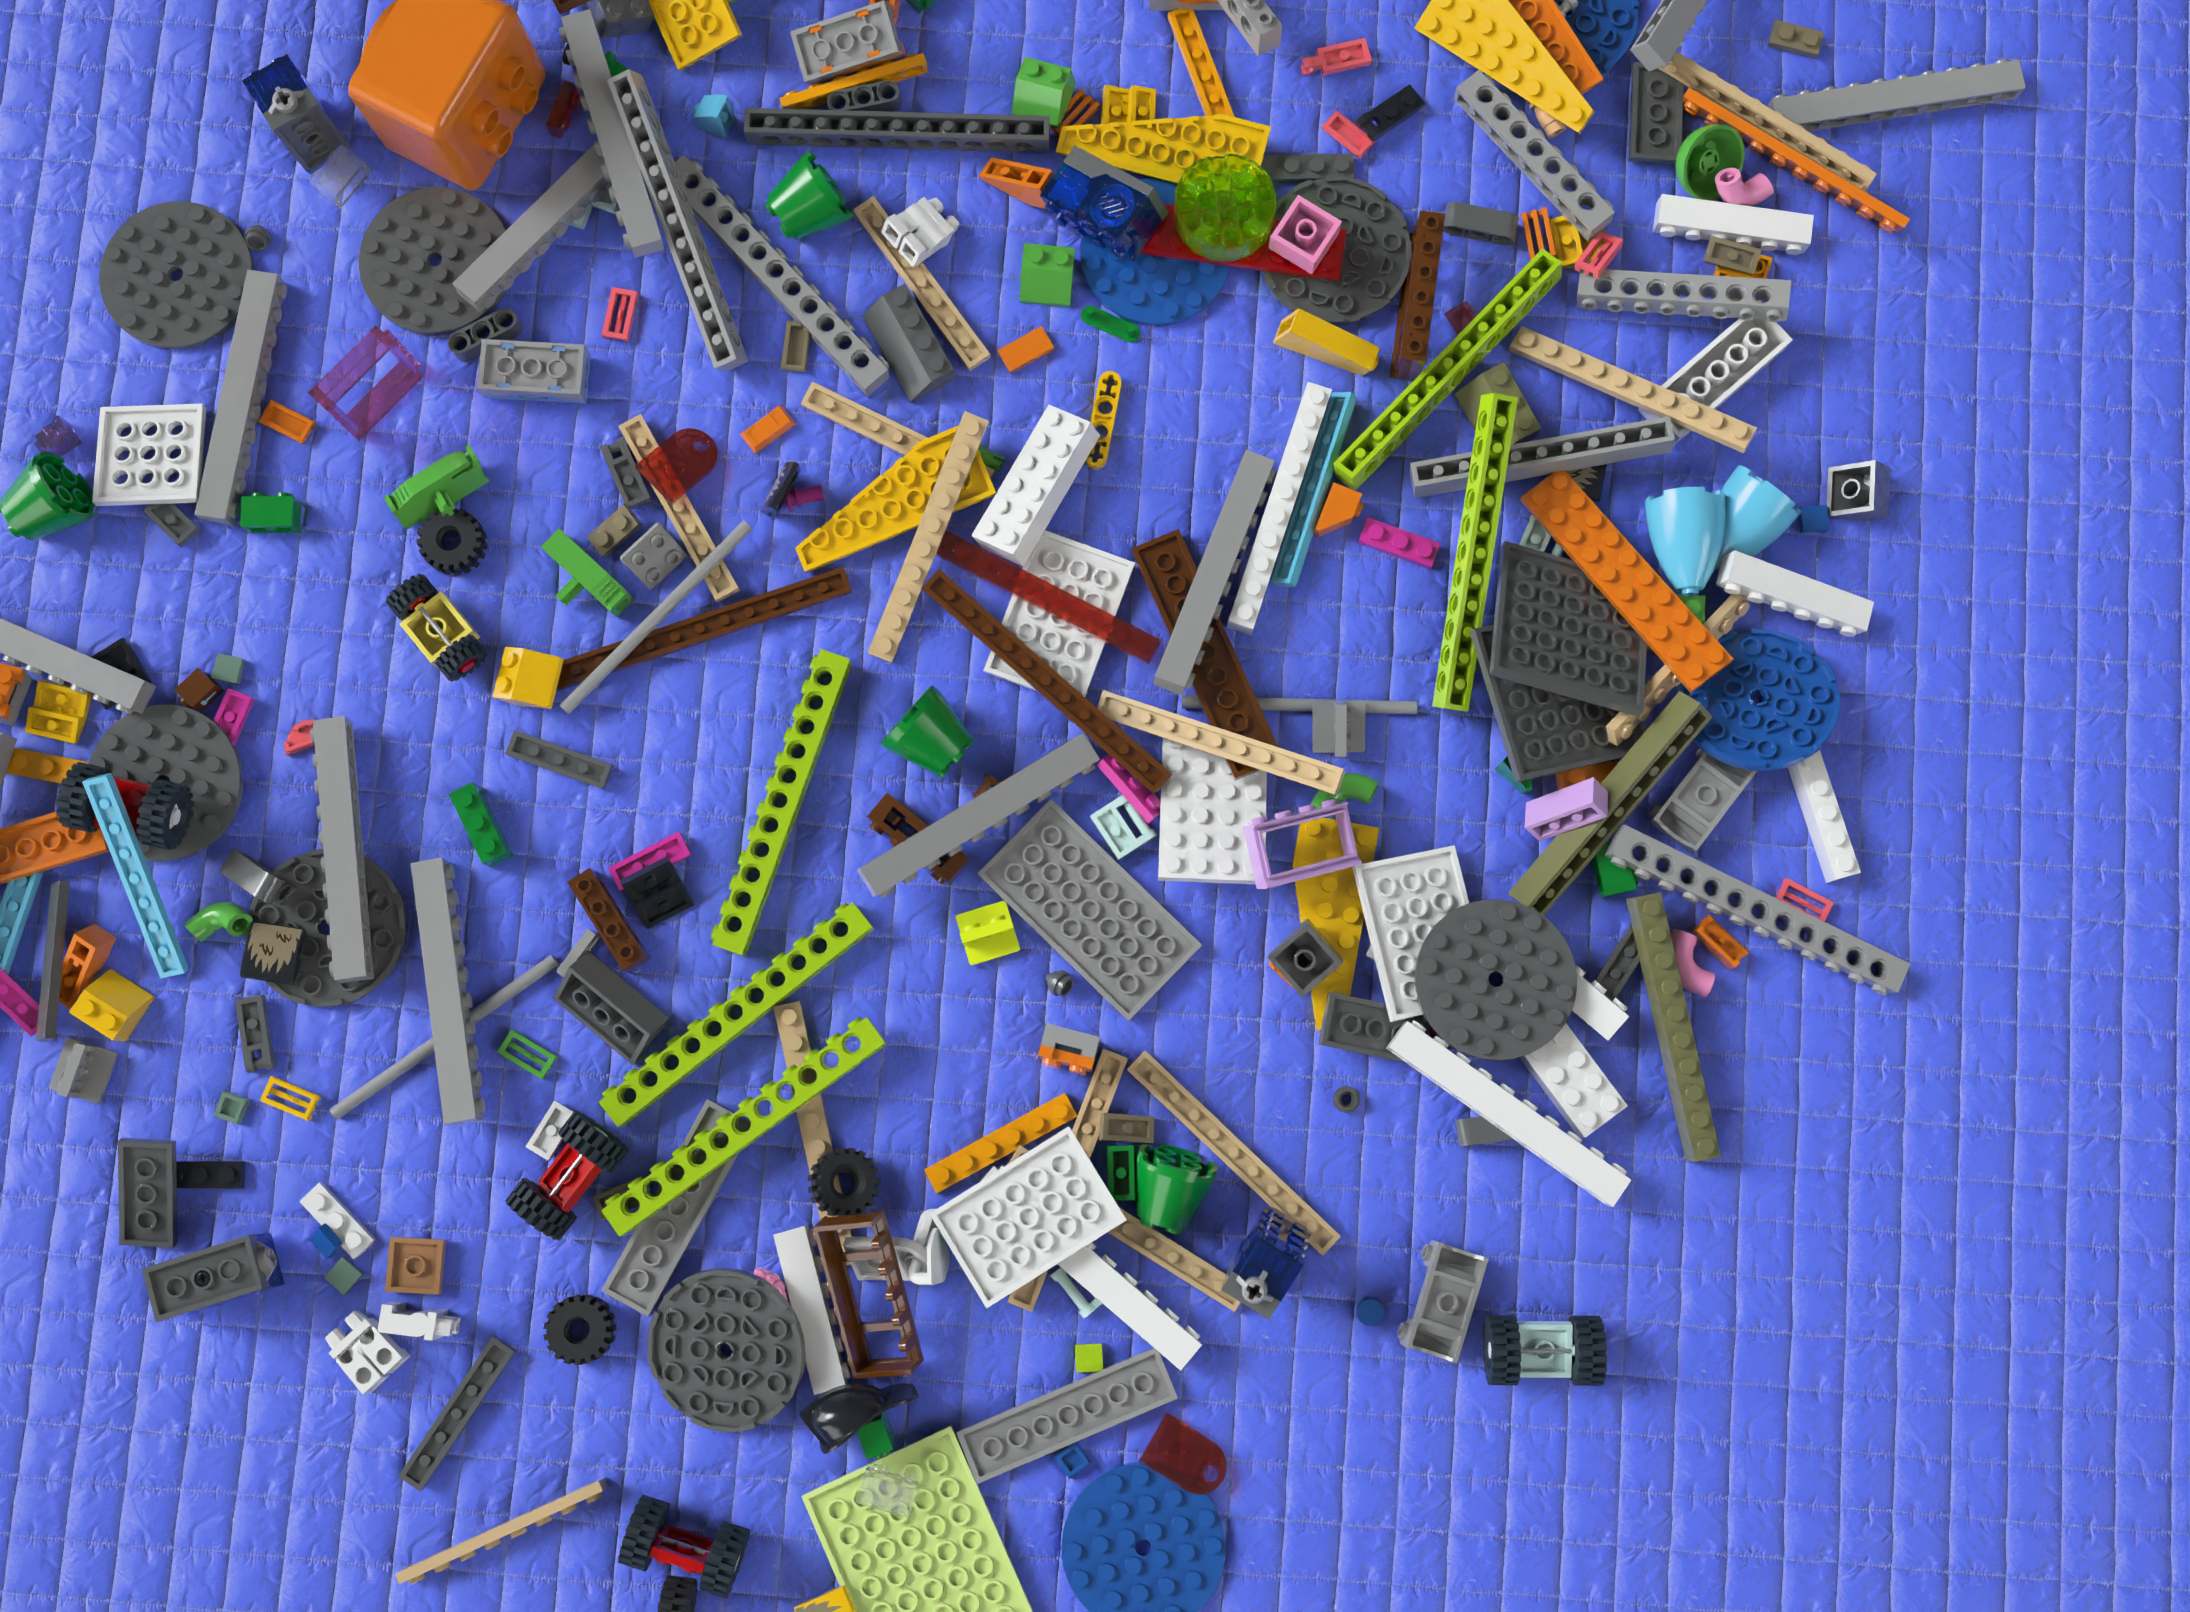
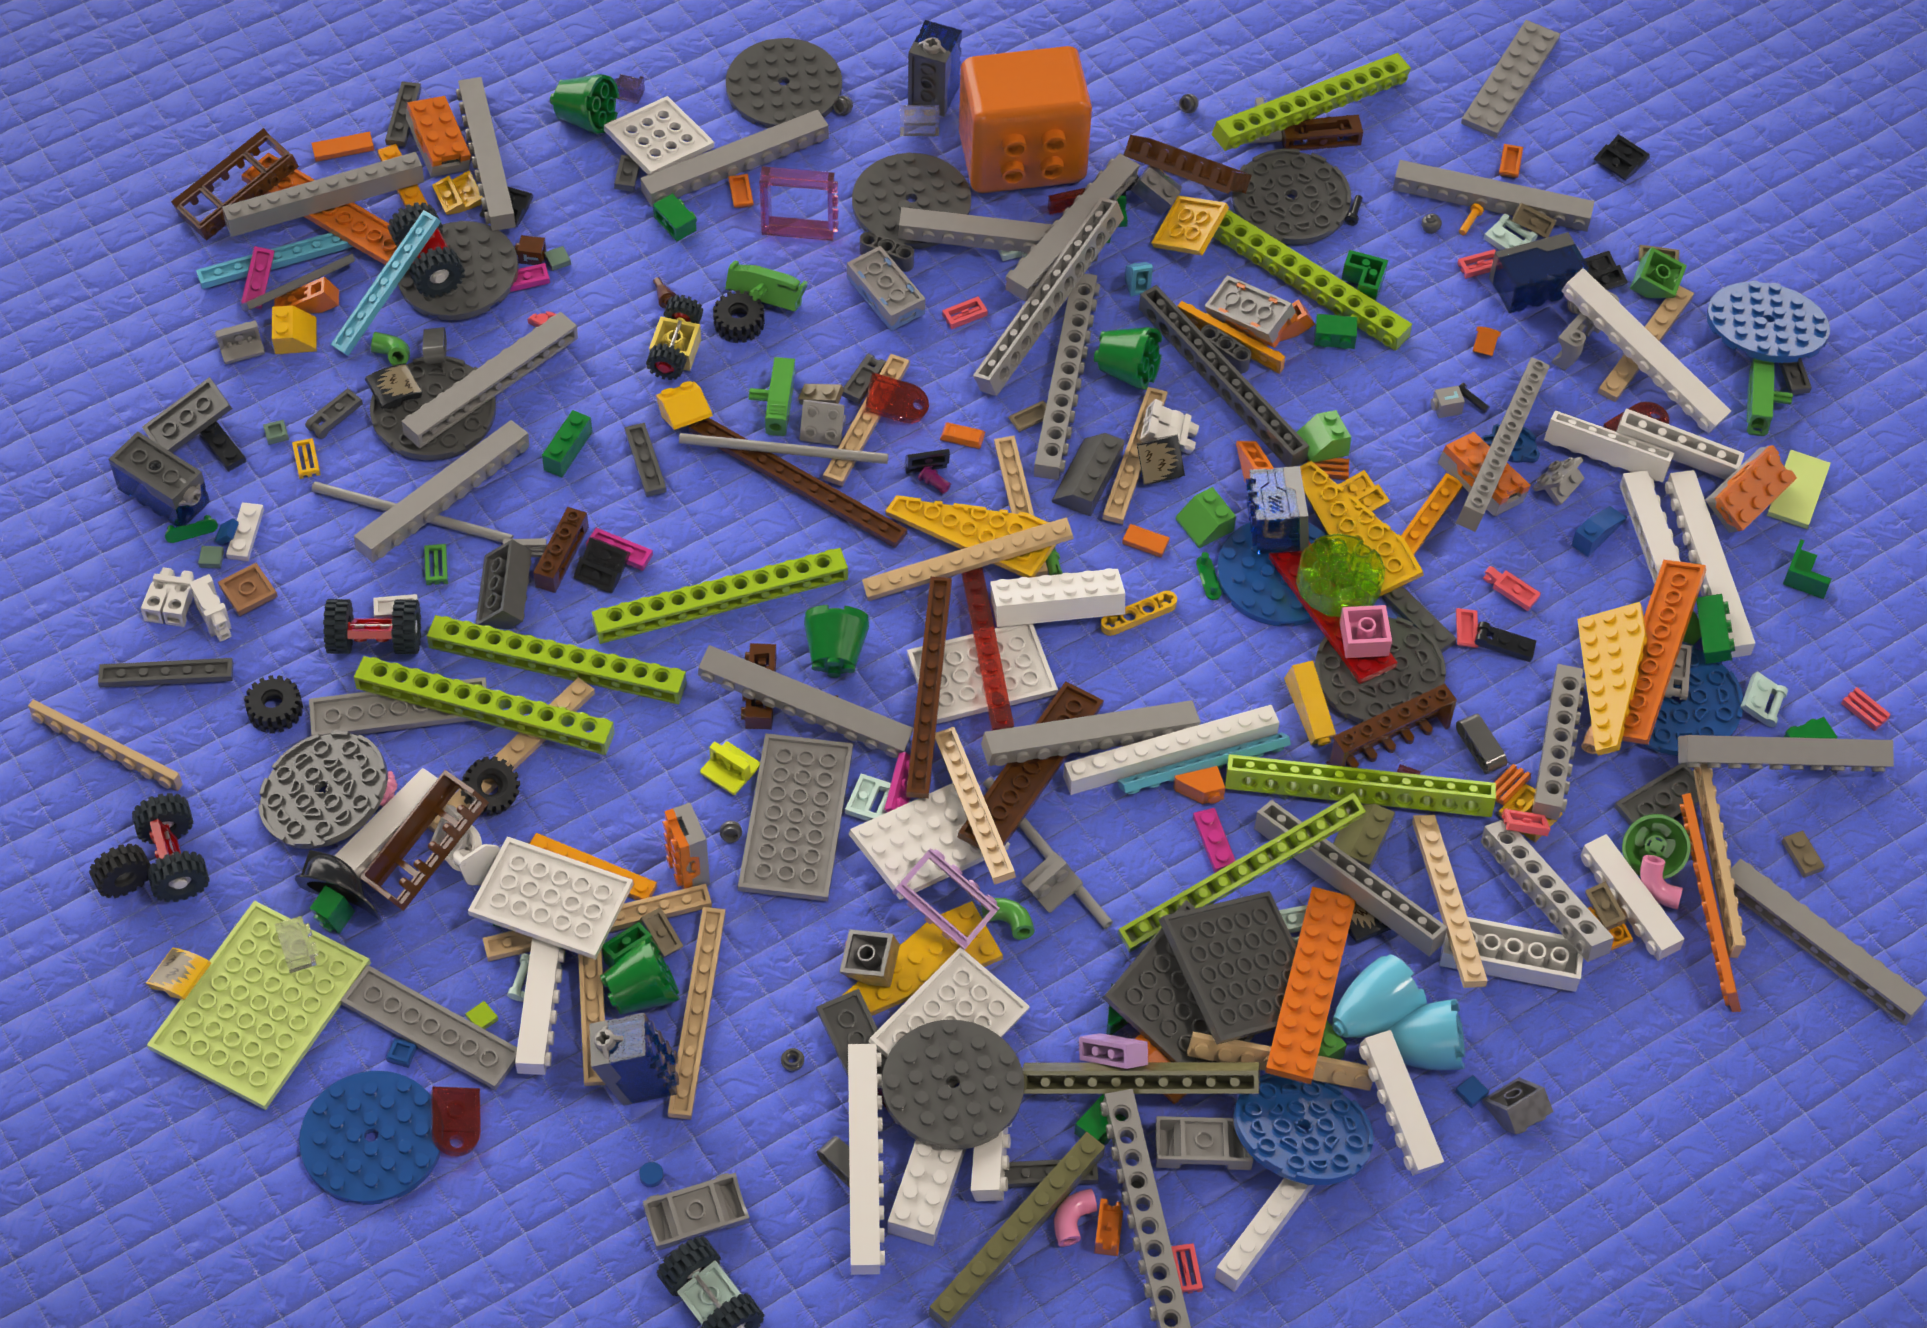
camera: 50 degrees right, 25 degrees down
none -> green piece [165,515,218,543]
none -> cone [653,277,677,308]
none -> slope [1136,434,1185,485]

